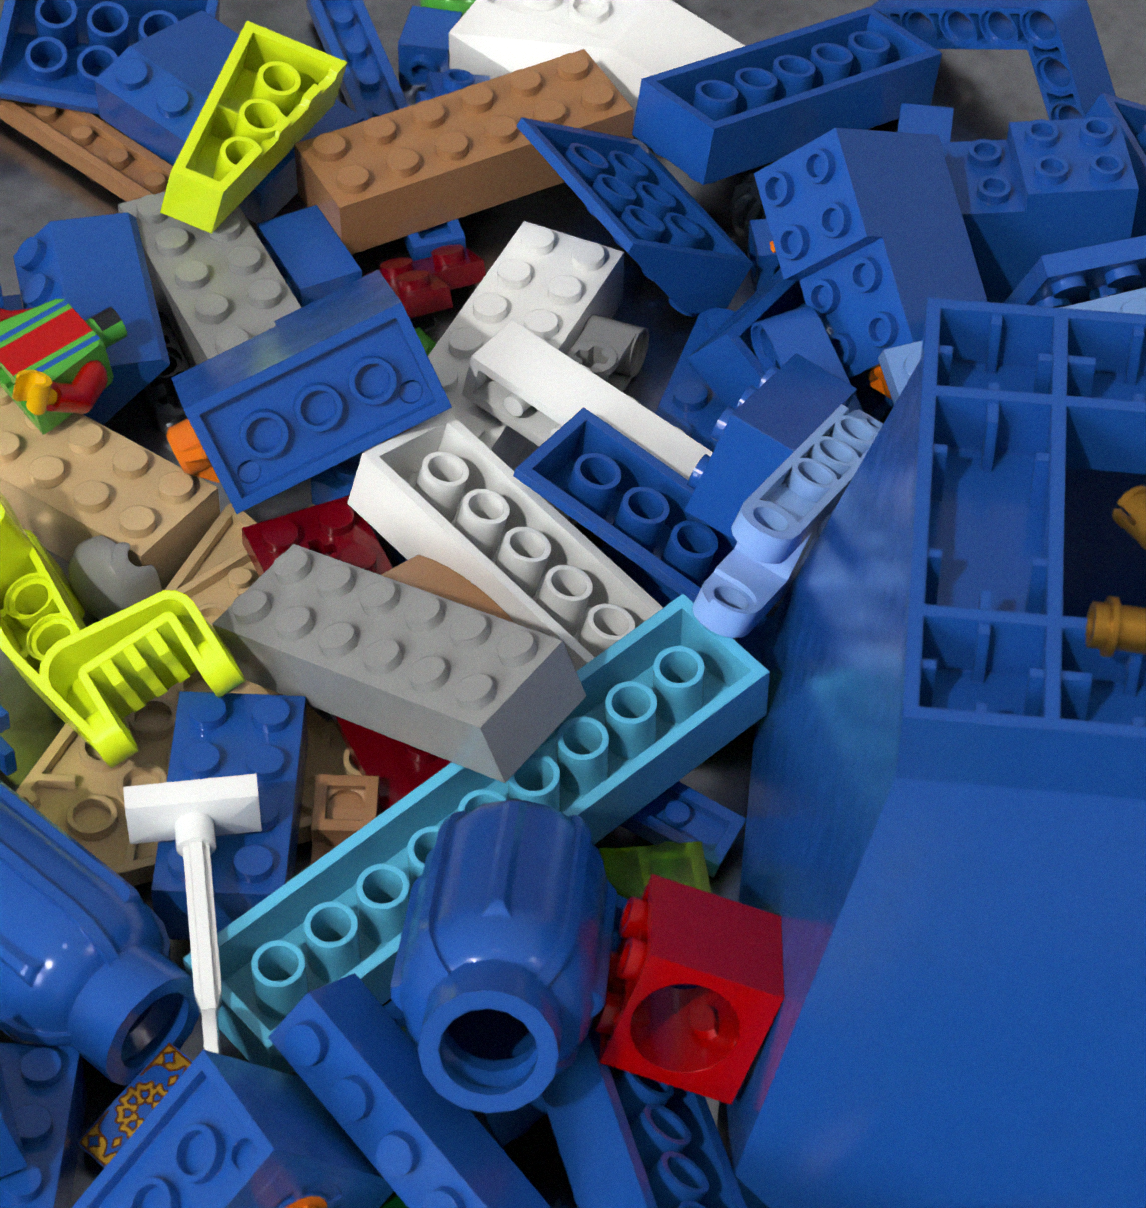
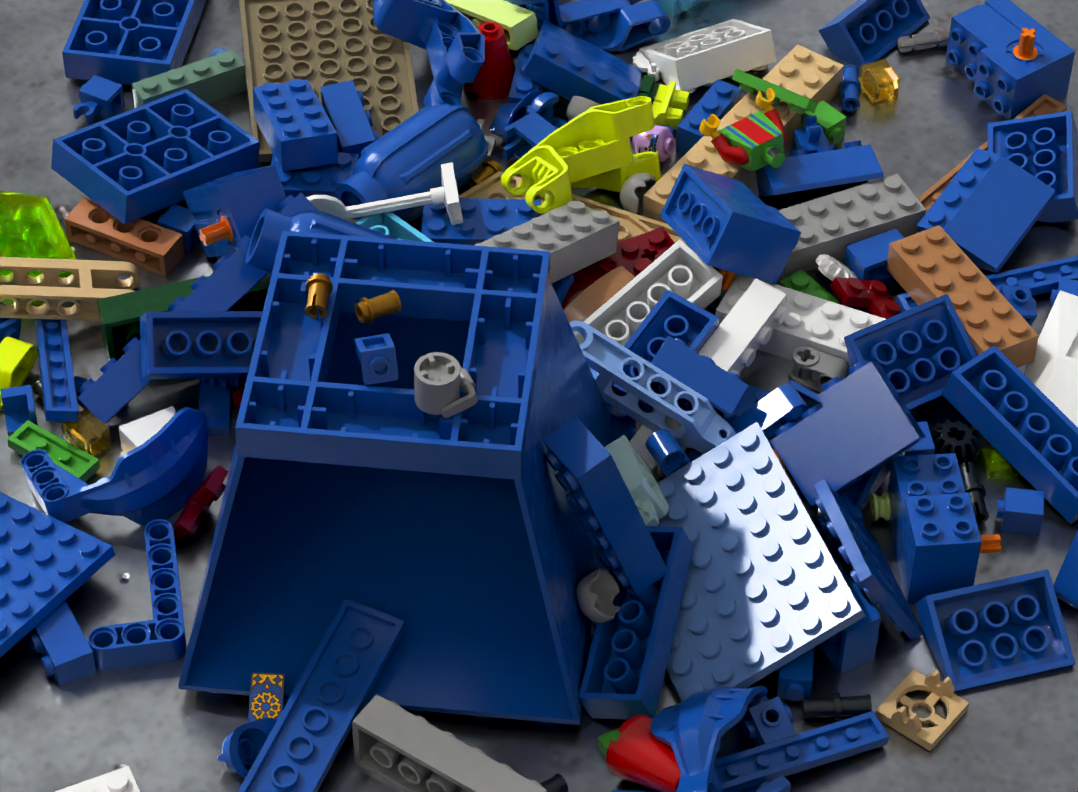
camera: 90 degrees right, 0 degrees up
neon yellow wedge [160,21,348,234] -> none

